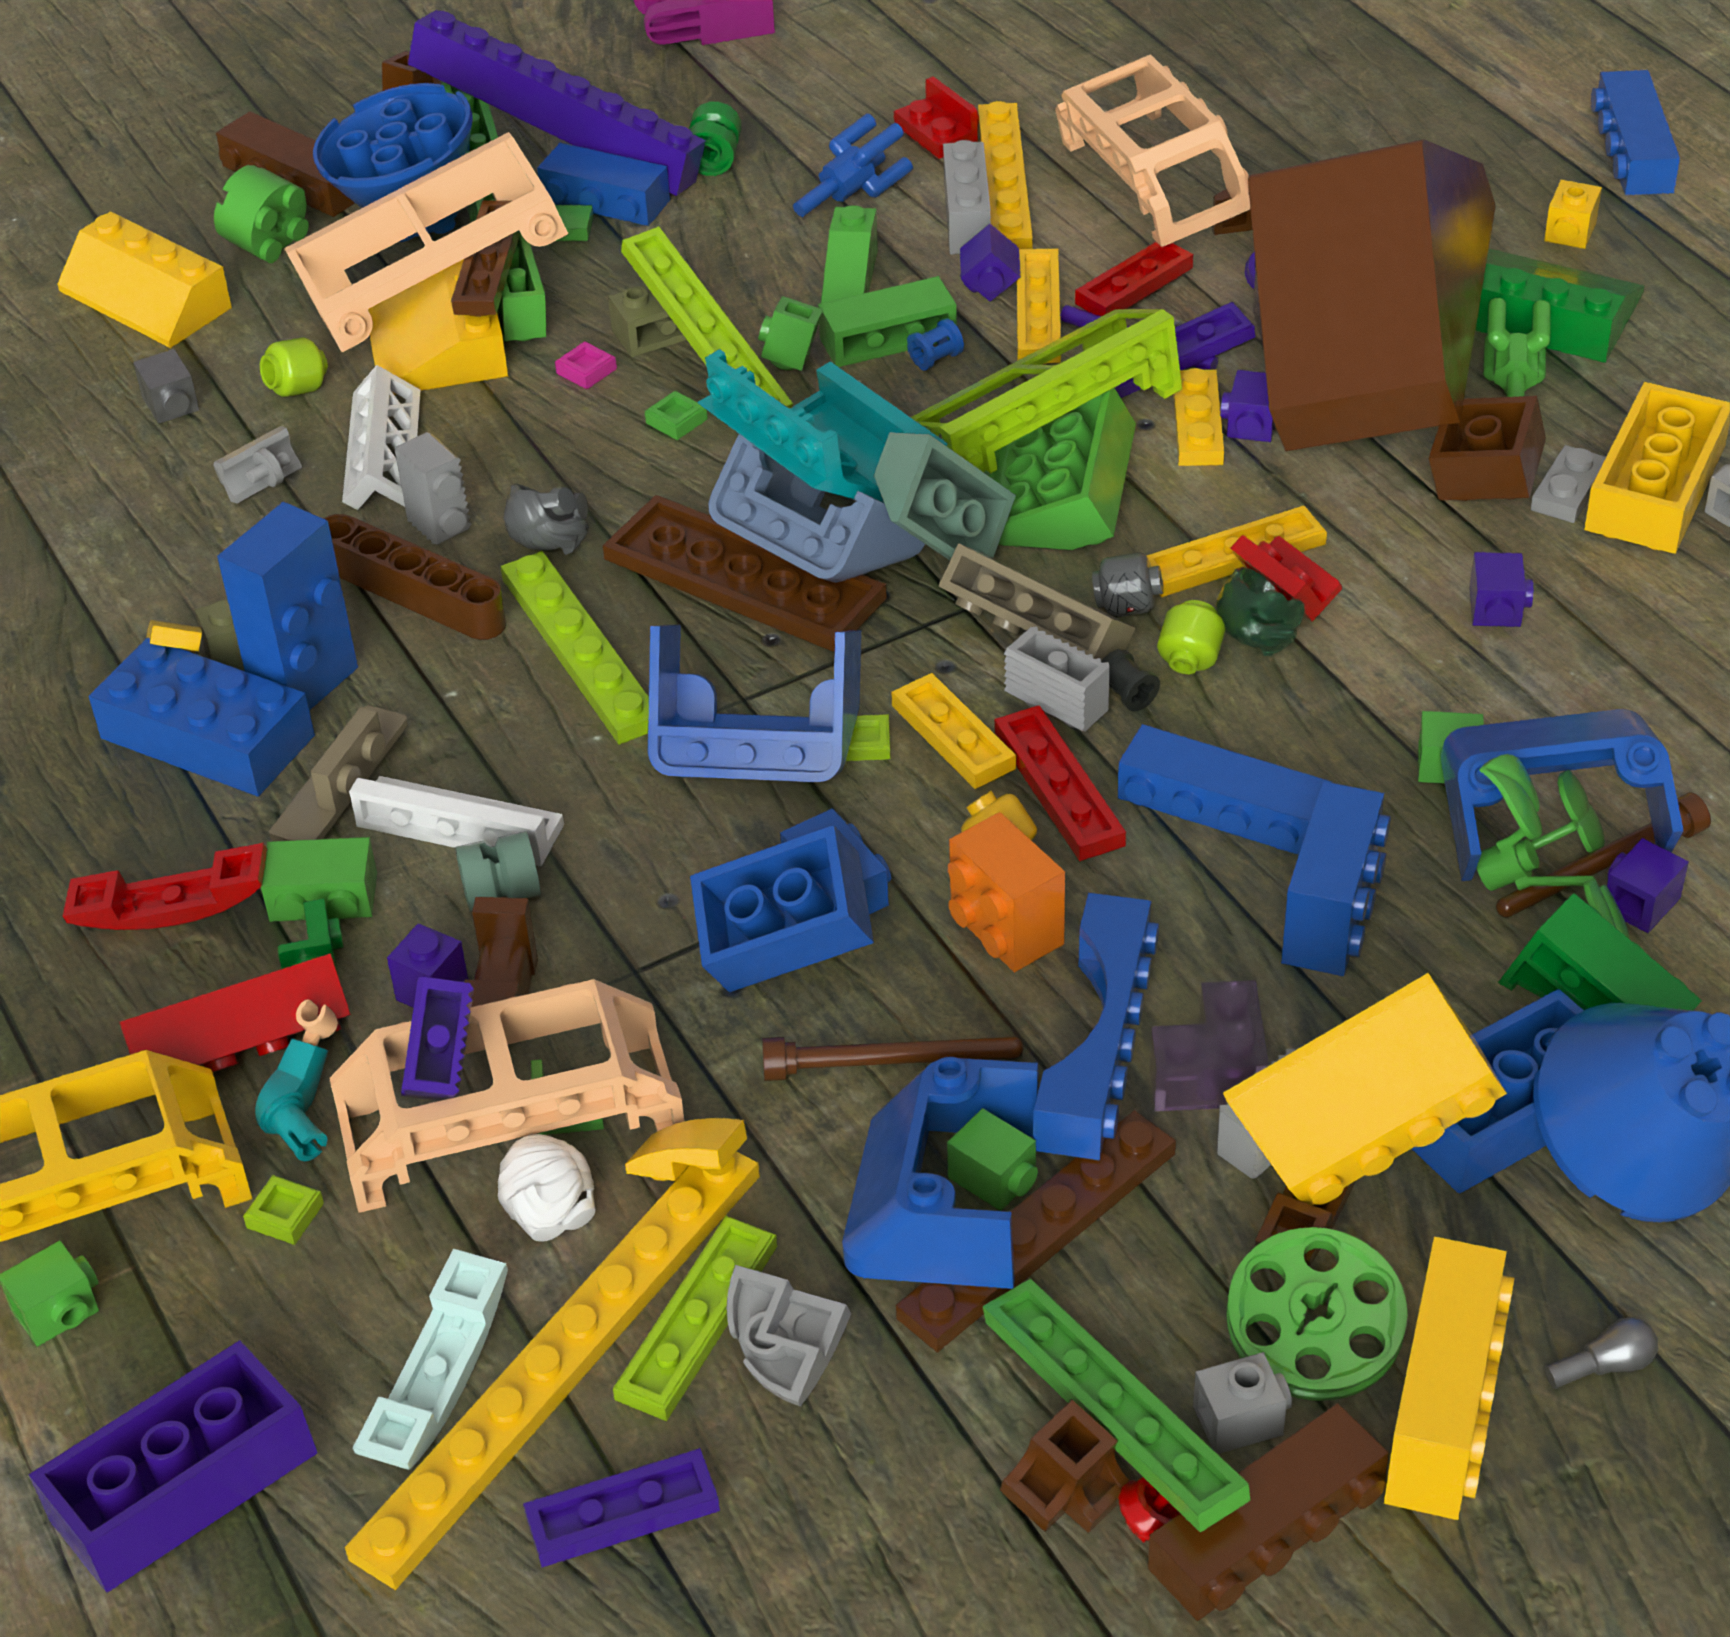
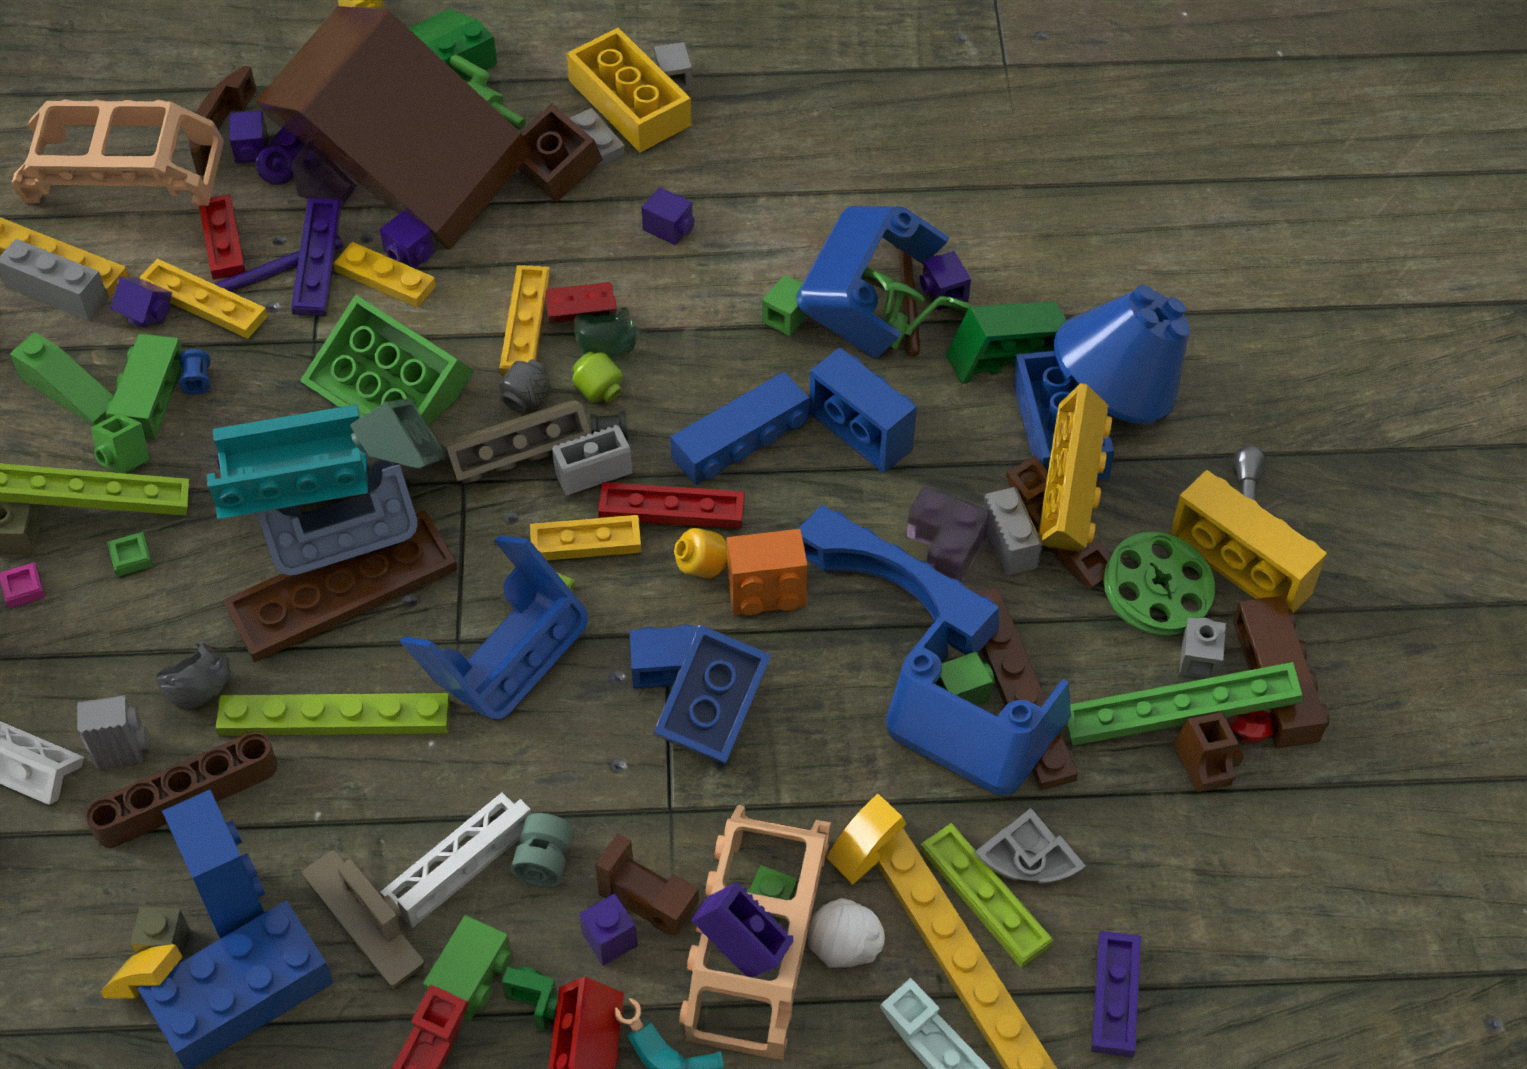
camera: 65 degrees left, 10 degrees up
reddish brown piece [762,1037,1024,1081] -> none
lime windscreen [911,309,1182,474] -> none

